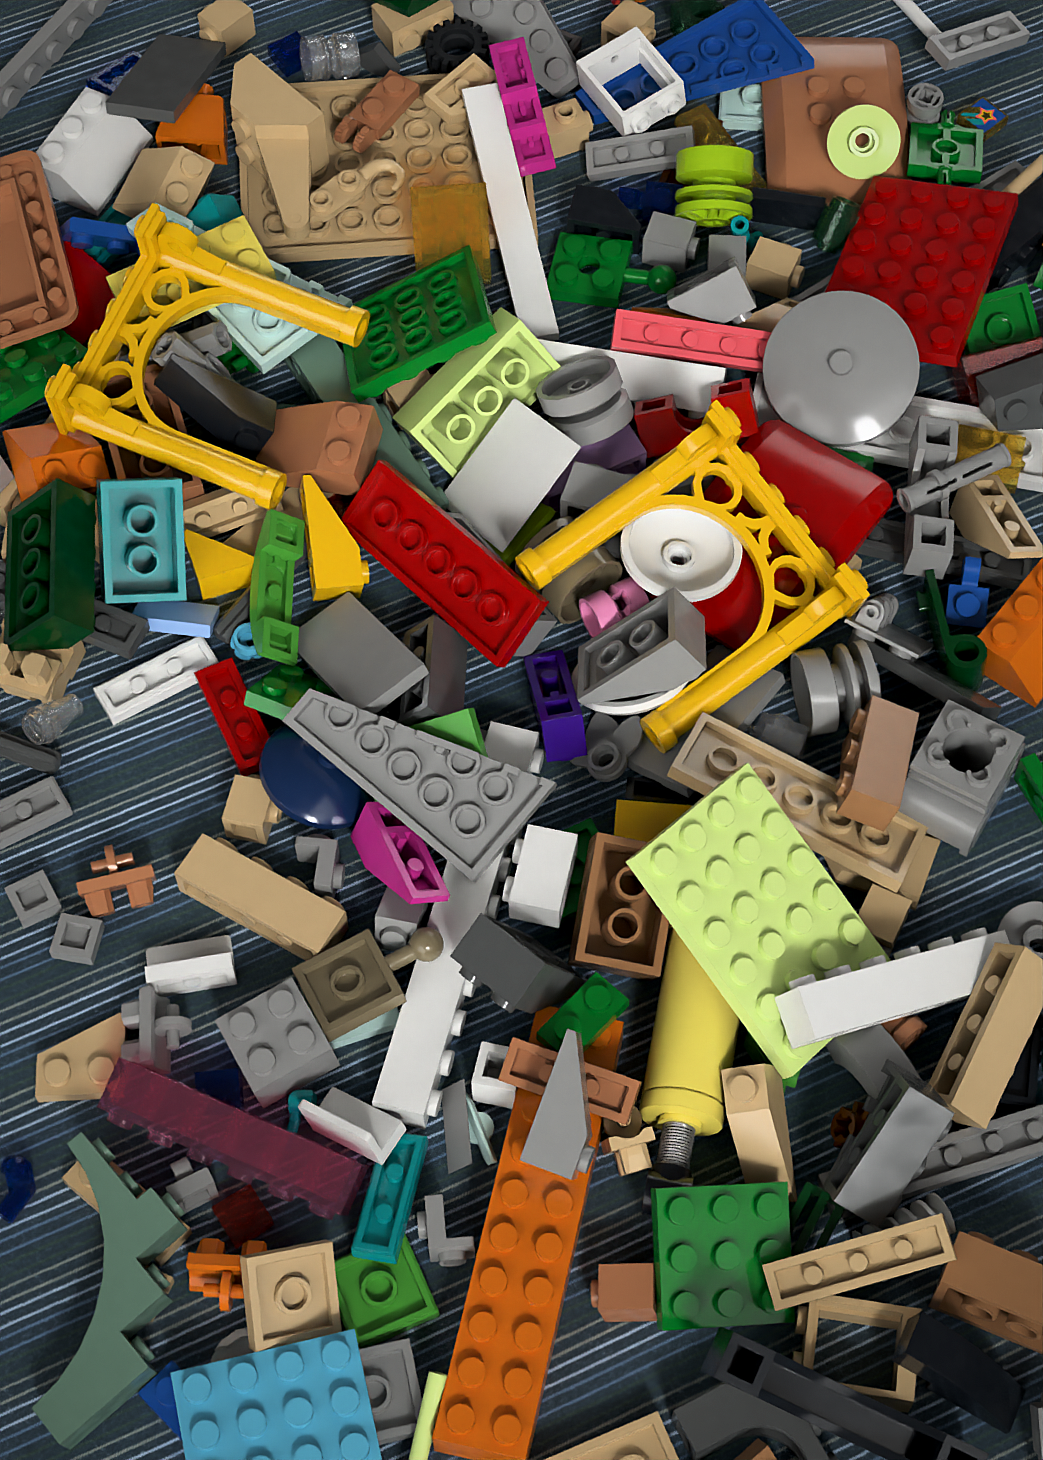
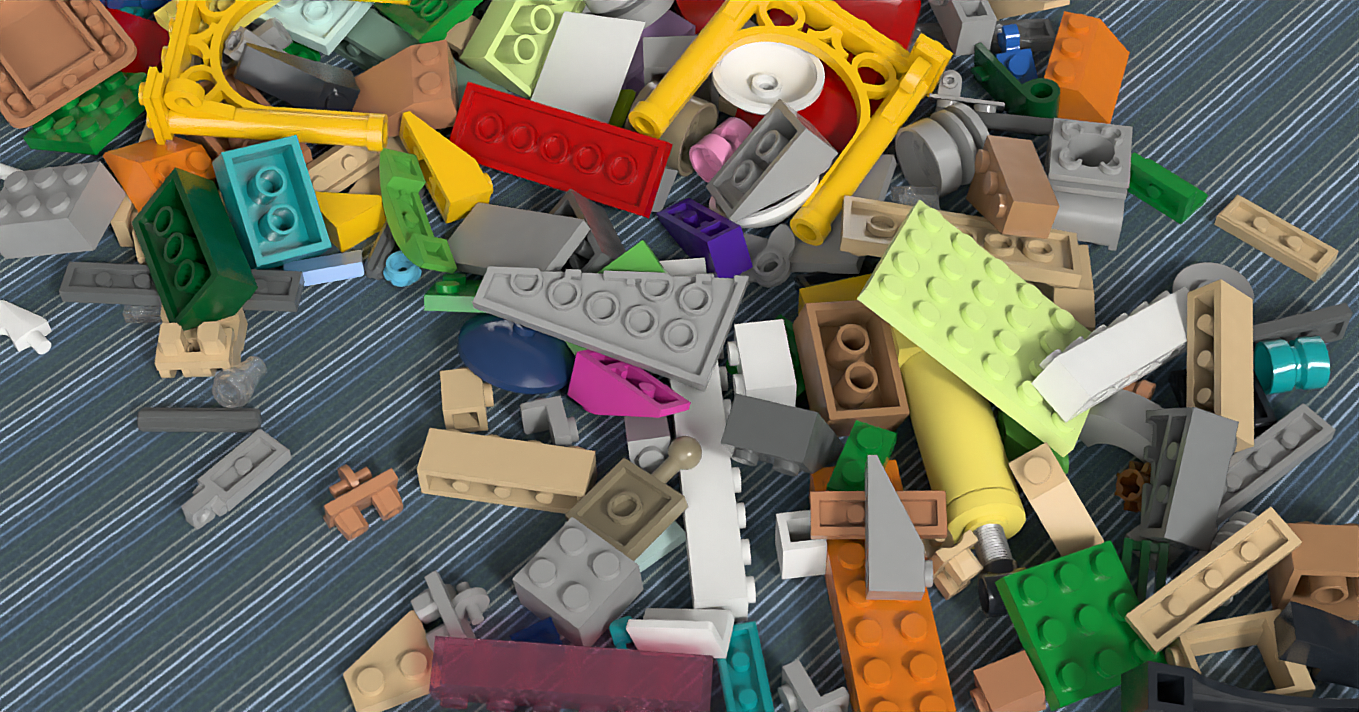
camera: 20 degrees left, 10 degrees down
light grey plate [4,869,63,929] -> none
light grey plate [49,913,105,965] -> none
white tile [93,637,219,725] -> none
white panel [144,935,237,997] -> none
red plate [194,657,270,776] -> none
light grey sticker [441,1079,472,1174] -> none
light aqua piece [466,1092,498,1166] -> none

